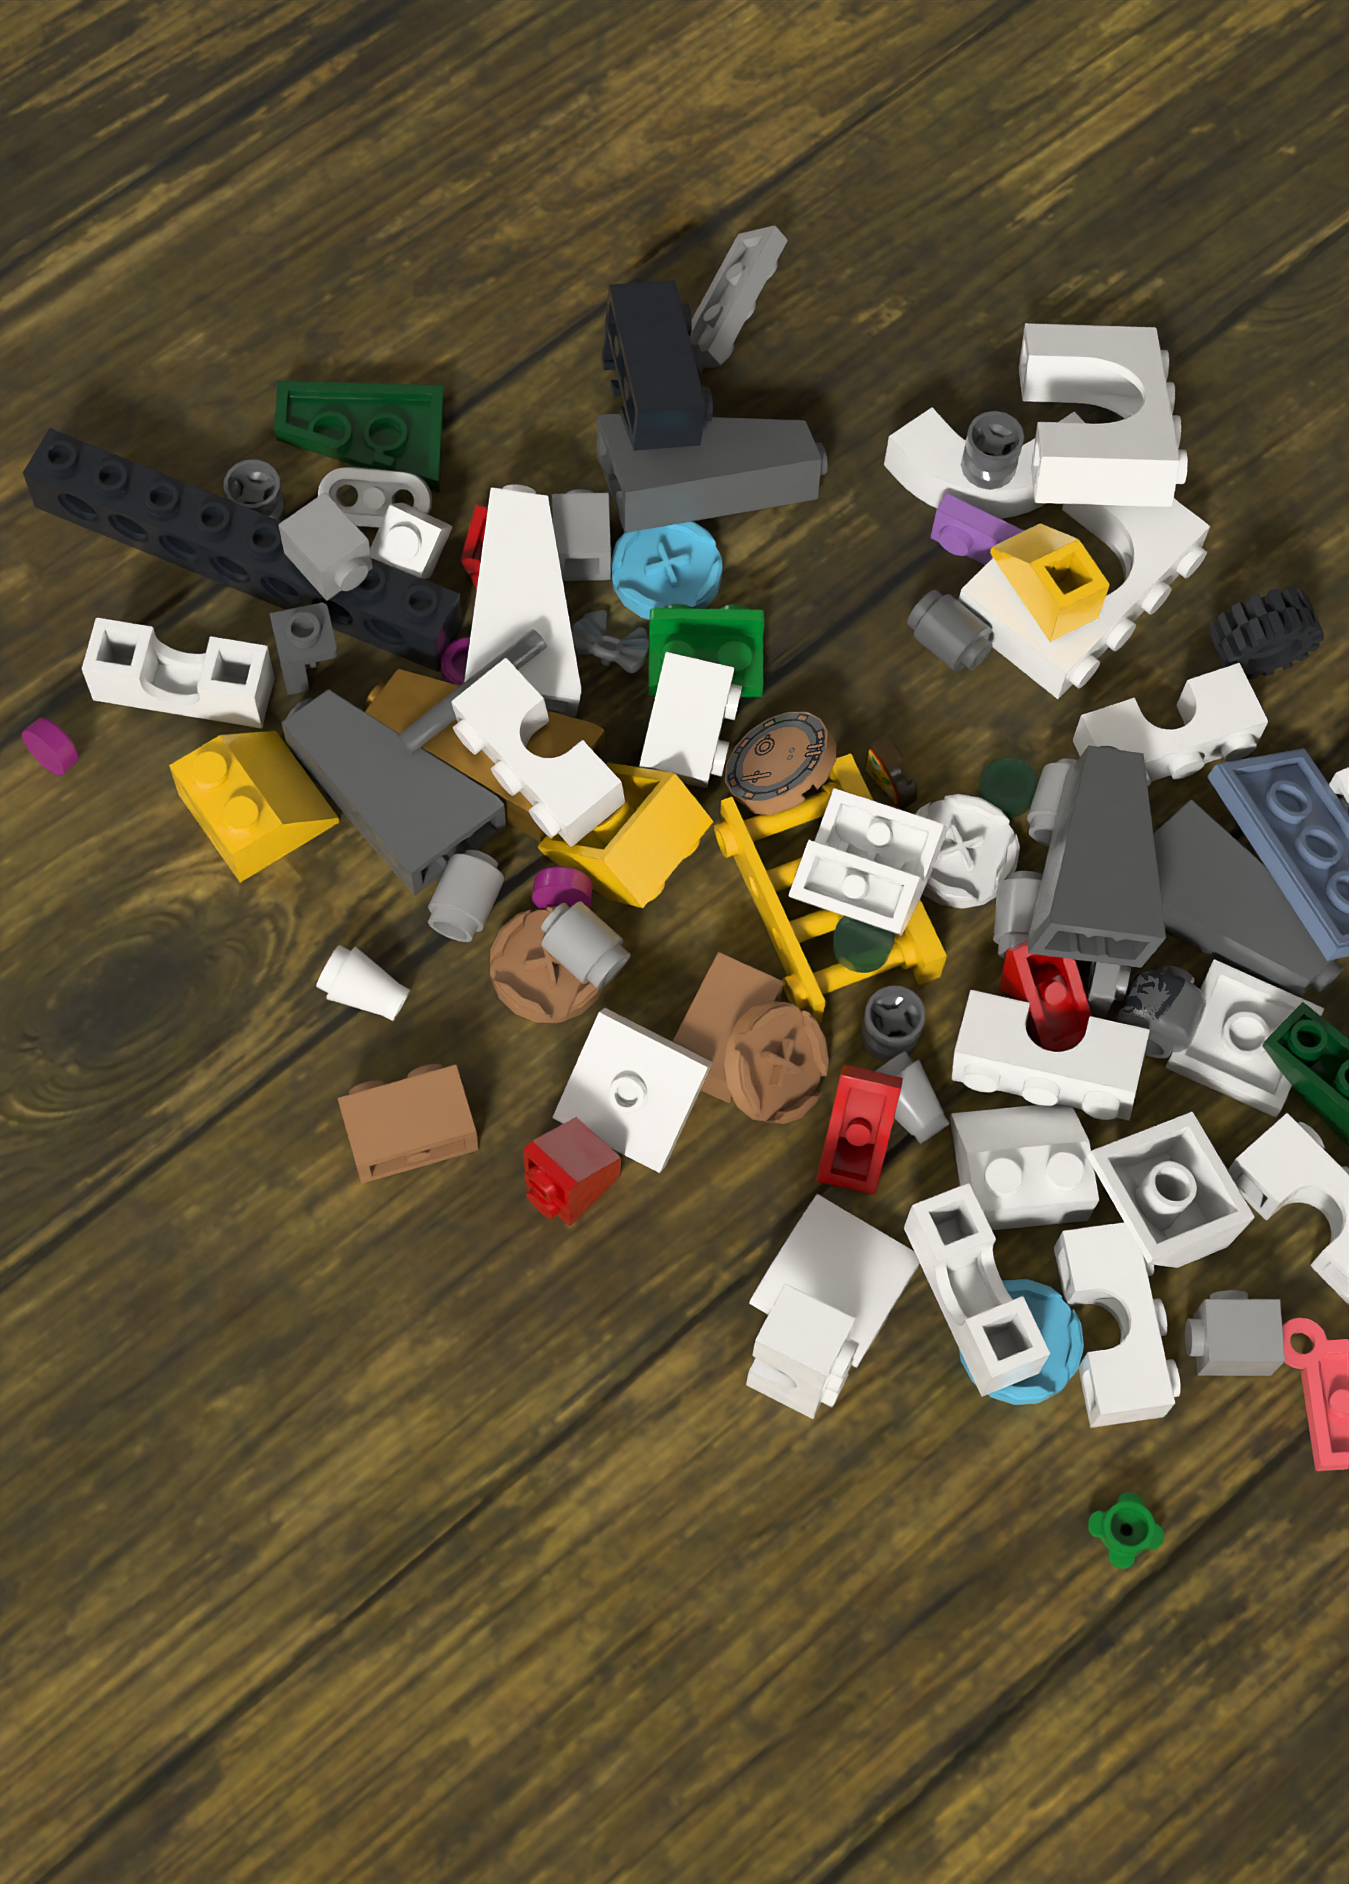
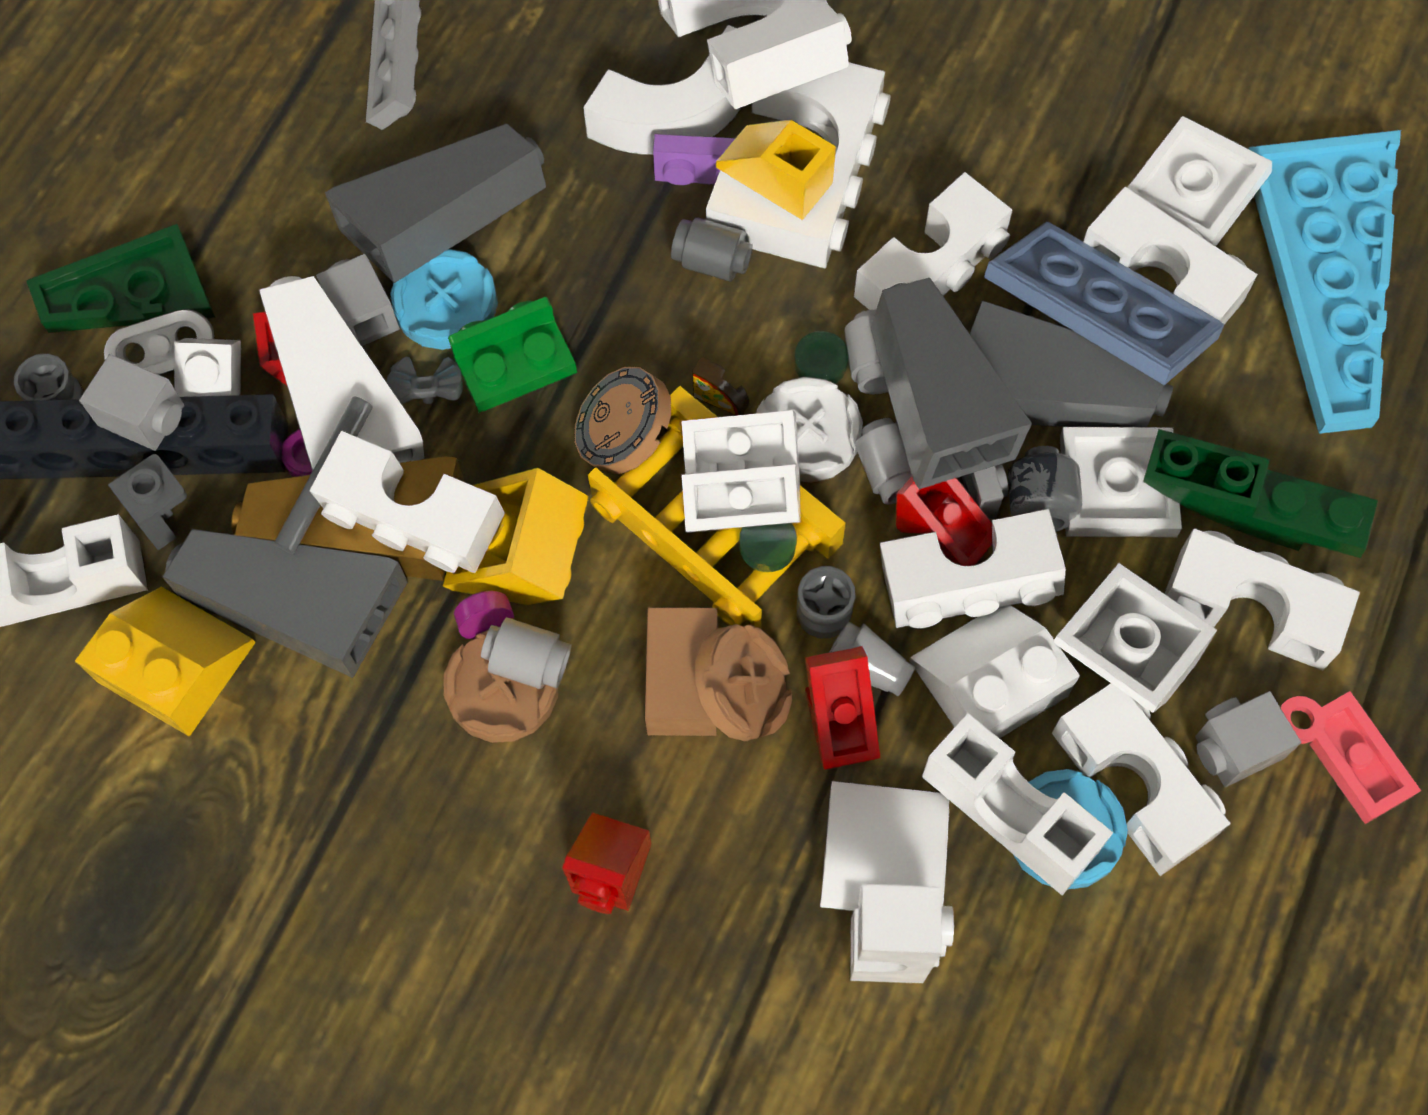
camera: 20 degrees left, 0 degrees up
white cone [316,945,410,1021] -> none
medium nougat brick [337,1064,479,1184] -> none
light grey brick [428,850,504,942] -> none
white plate [552,1008,713,1173] -> none
black wedge [601,280,713,451] -> none
white piece [639,652,742,788] -> none
dark grey wheel [961,411,1024,490] -> none
green plate [1088,1492,1164,1569] -> none
black tyre [1210,587,1324,680] -> none

